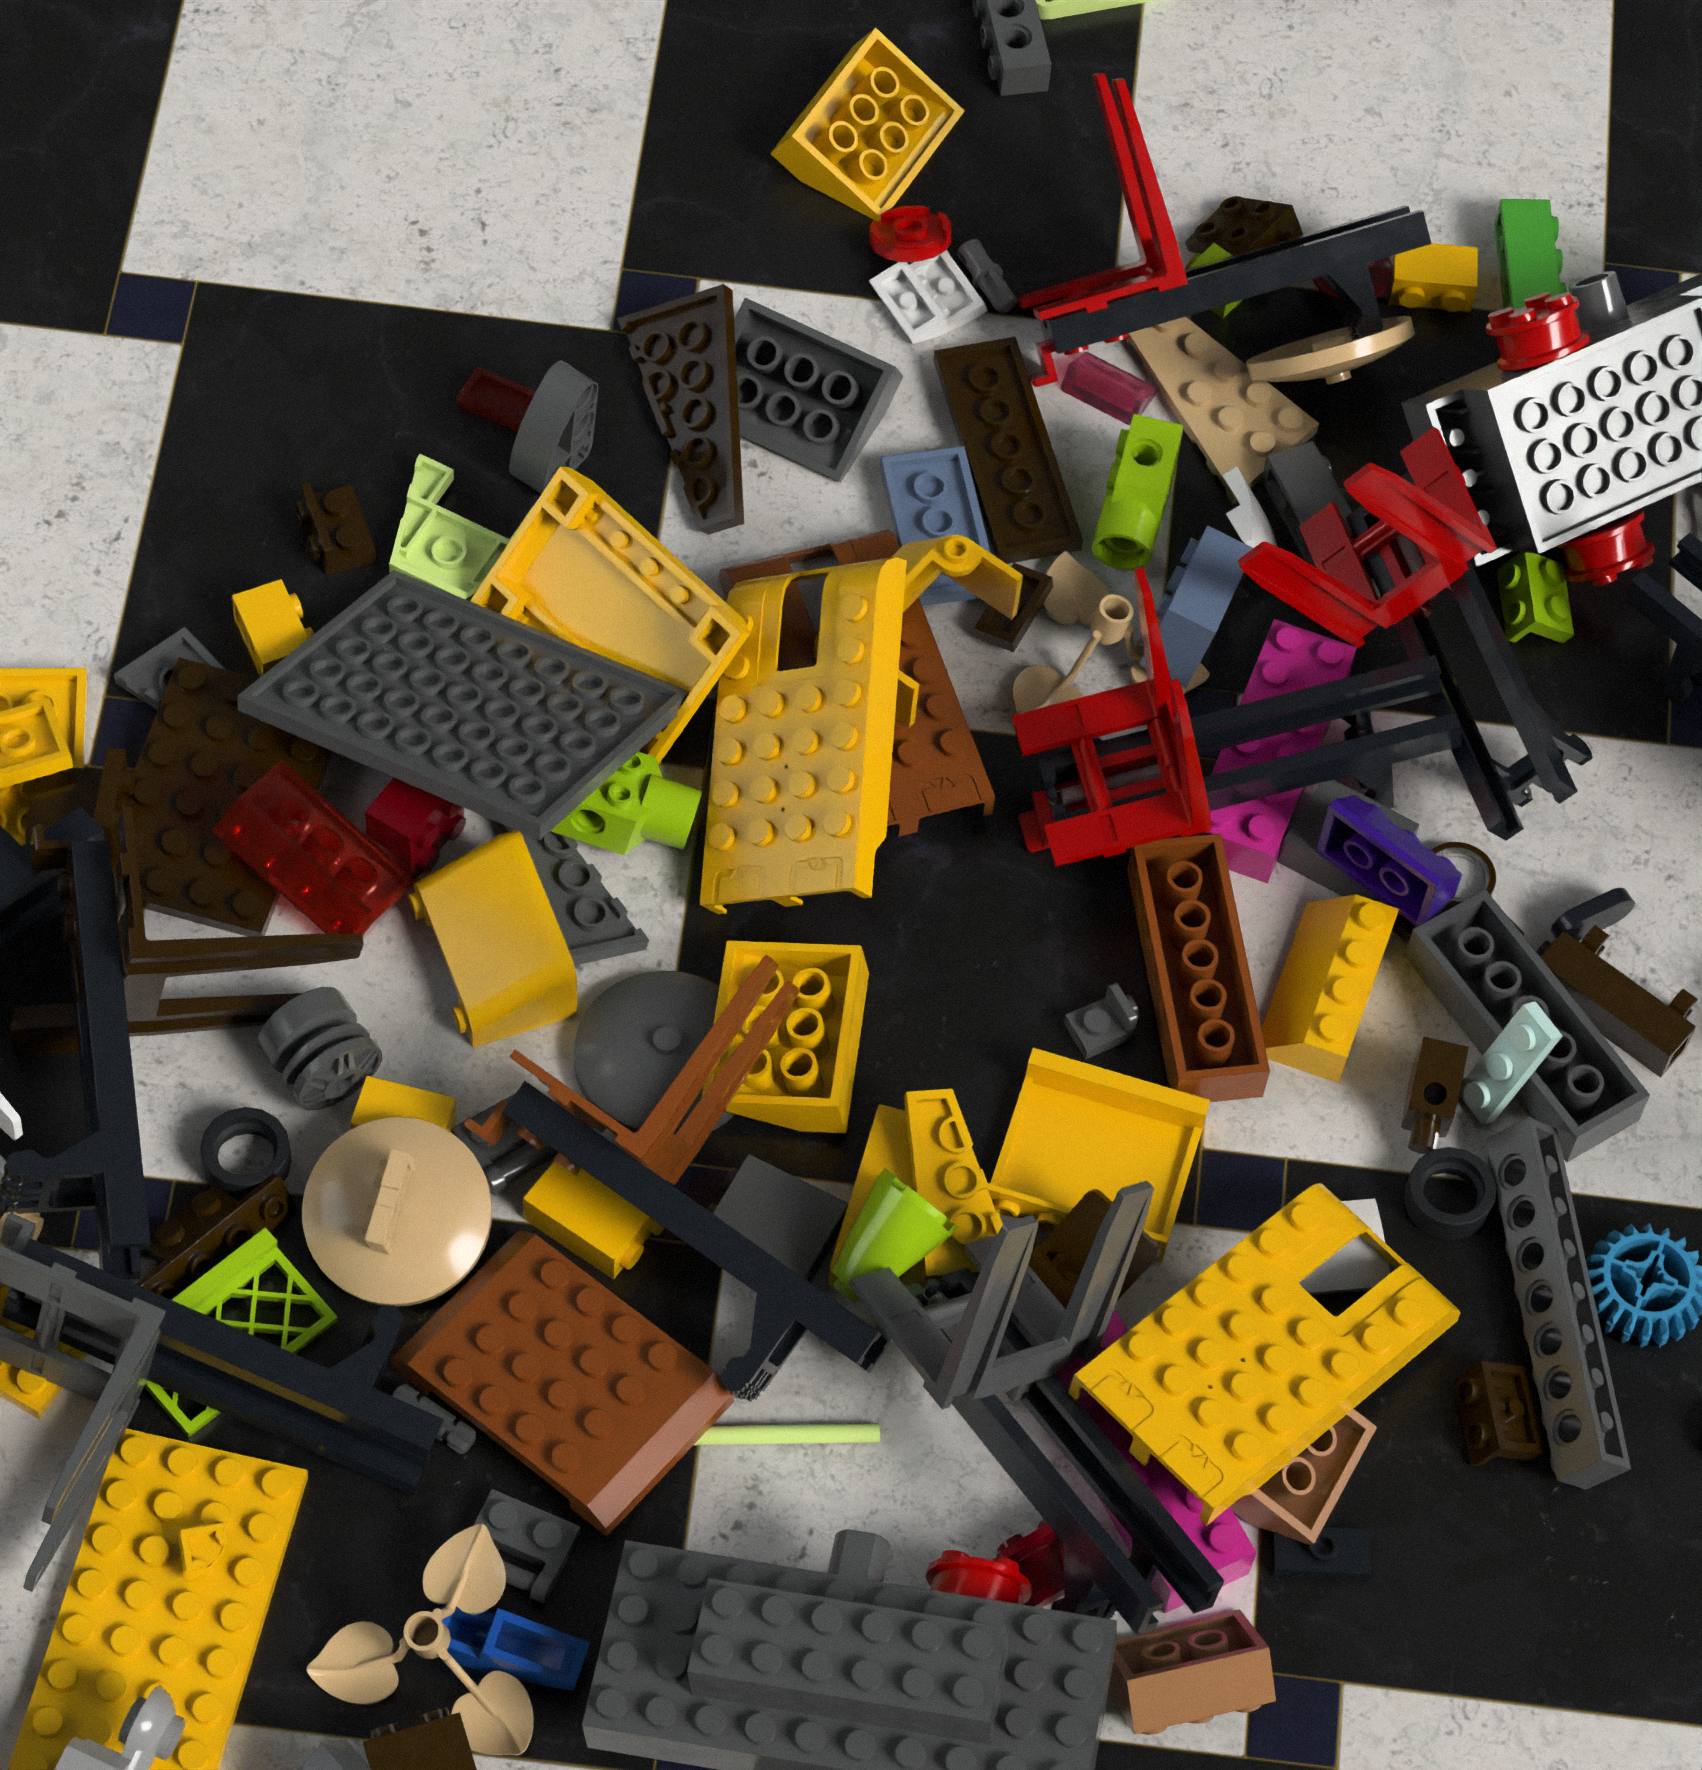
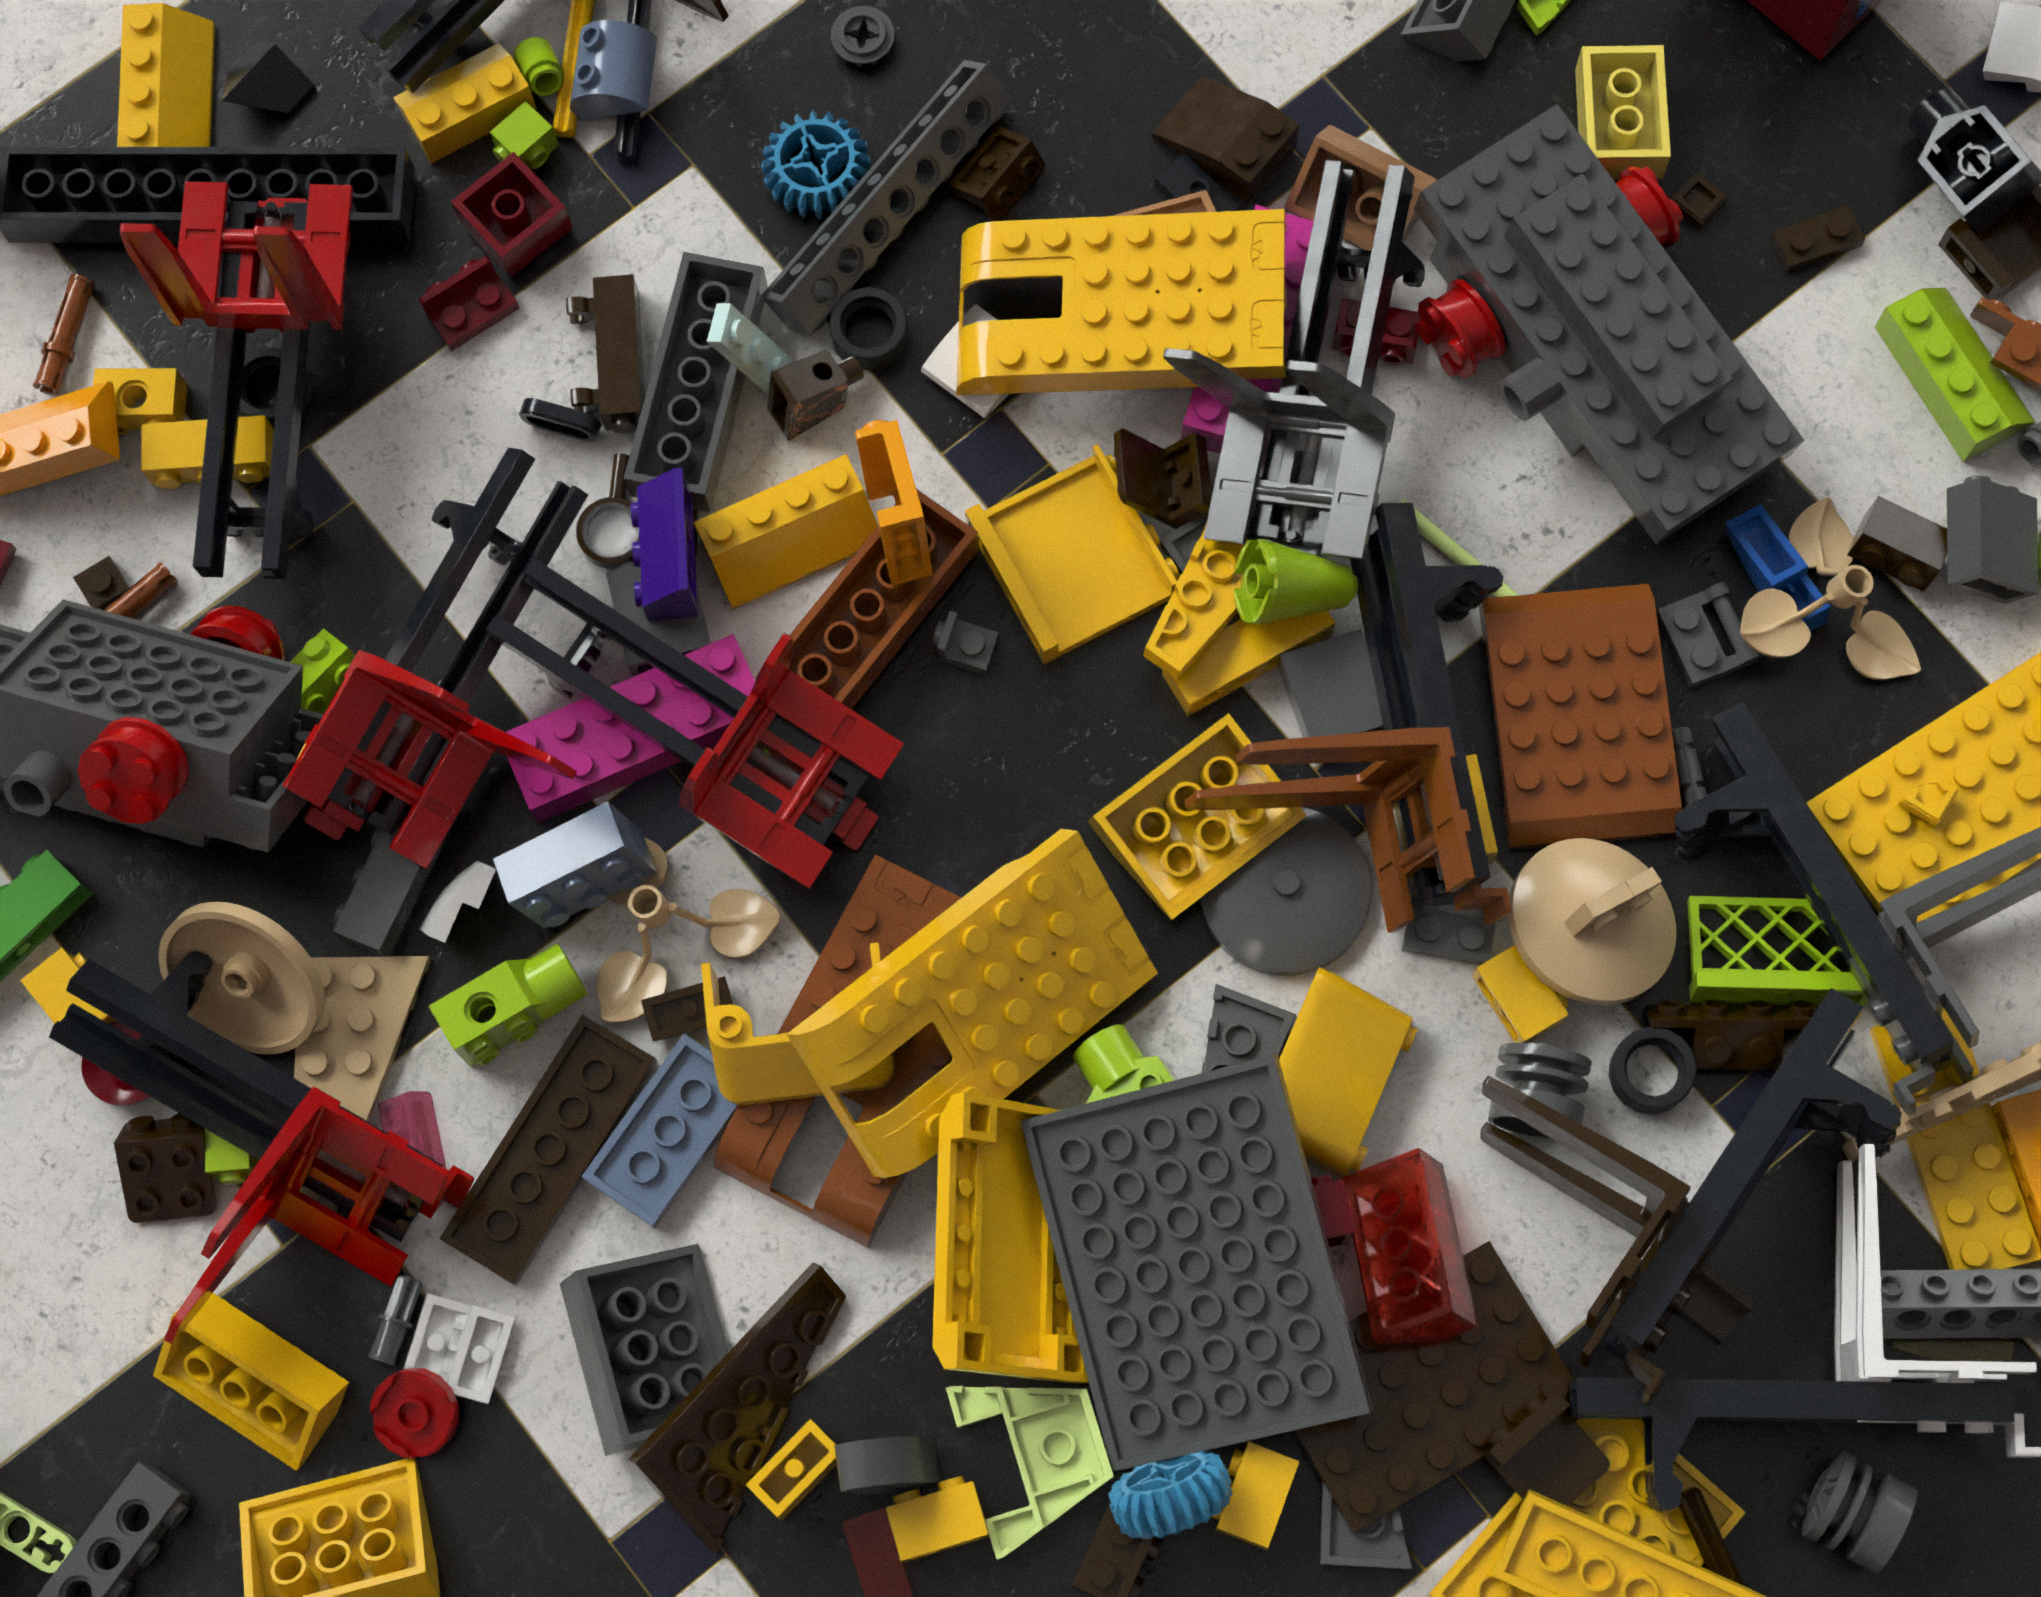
camera: 125 degrees left, 15 degrees up
none -> yellow slope [153,1293,349,1471]
none -> yellow brick [746,1419,837,1520]
none -> light orange panel [855,420,933,586]
none -> yellow brick [886,1476,989,1563]
none -> dark azure gear [1108,1450,1233,1540]
none -> dark brown slope [1152,76,1300,205]

